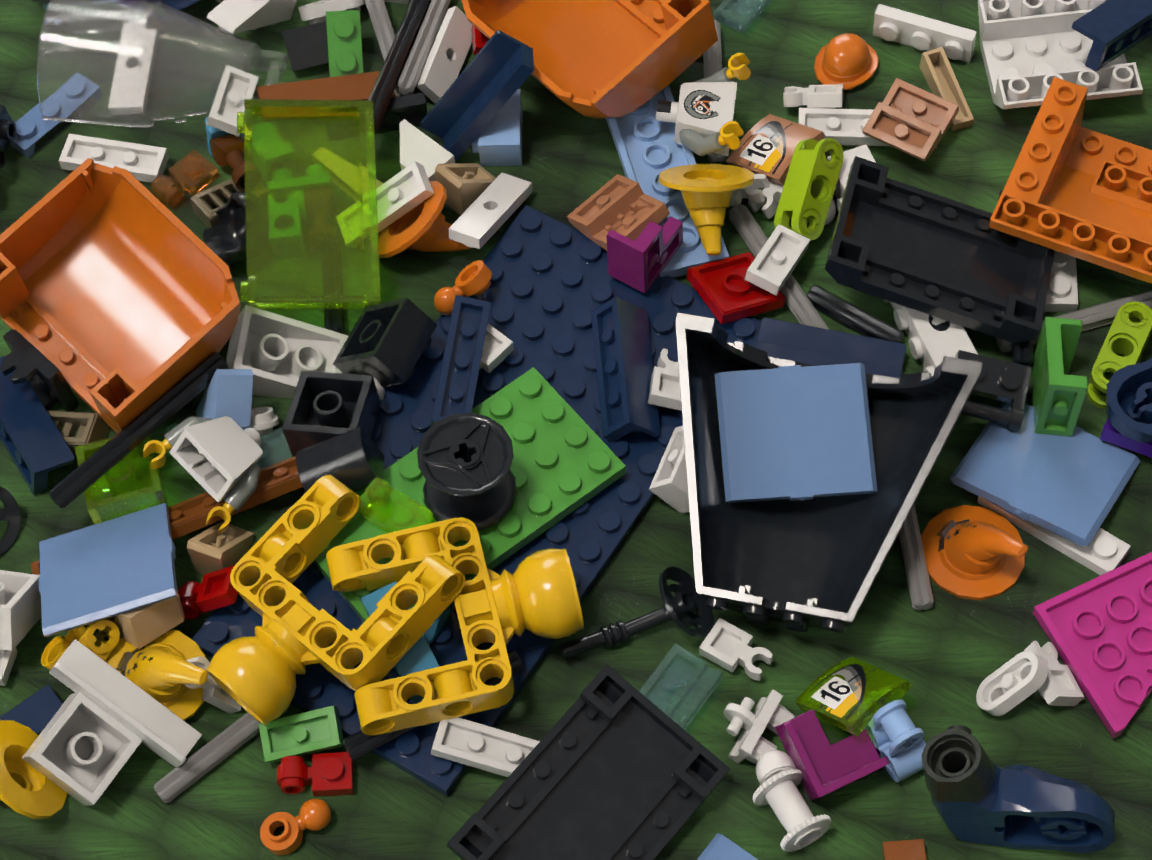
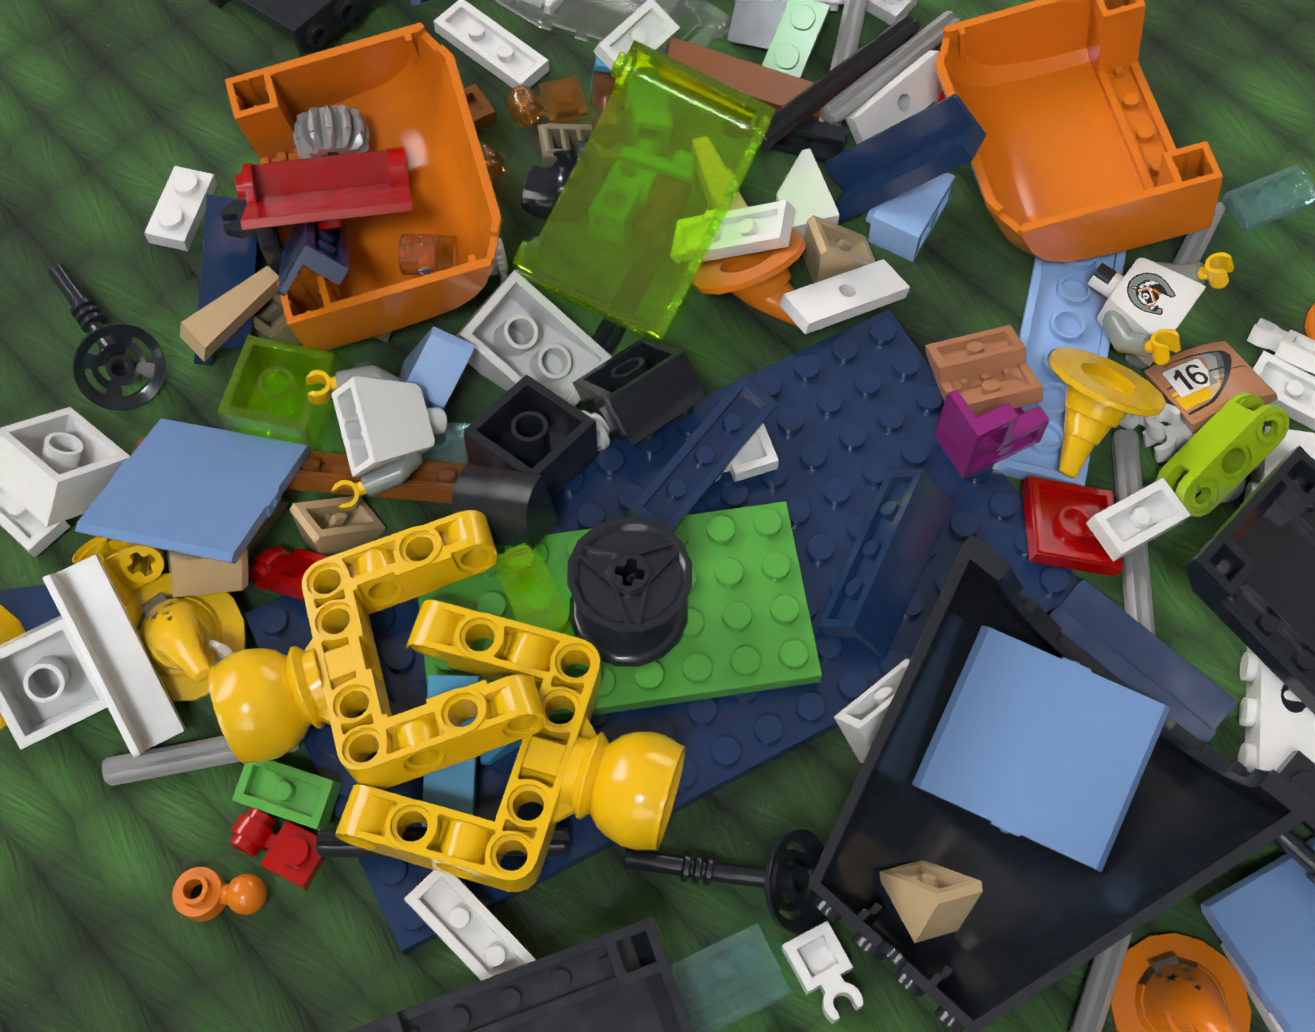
camera: 25 degrees right, 5 degrees up
black axle [49,352,228,508] -> none
white plate [250,407,279,435] -> none
orange plate [434,260,492,315] -> none
white plate [648,348,682,411] -> none
black axle [807,285,904,343] -> none
none -> tan piece [180,266,279,362]
none -> red door [235,146,413,230]
none -> dark blue panel [277,221,349,296]
none -> light grey gear [293,104,370,159]
none -> clear orange leg [398,234,456,279]
none -> tan slope [880,860,983,943]

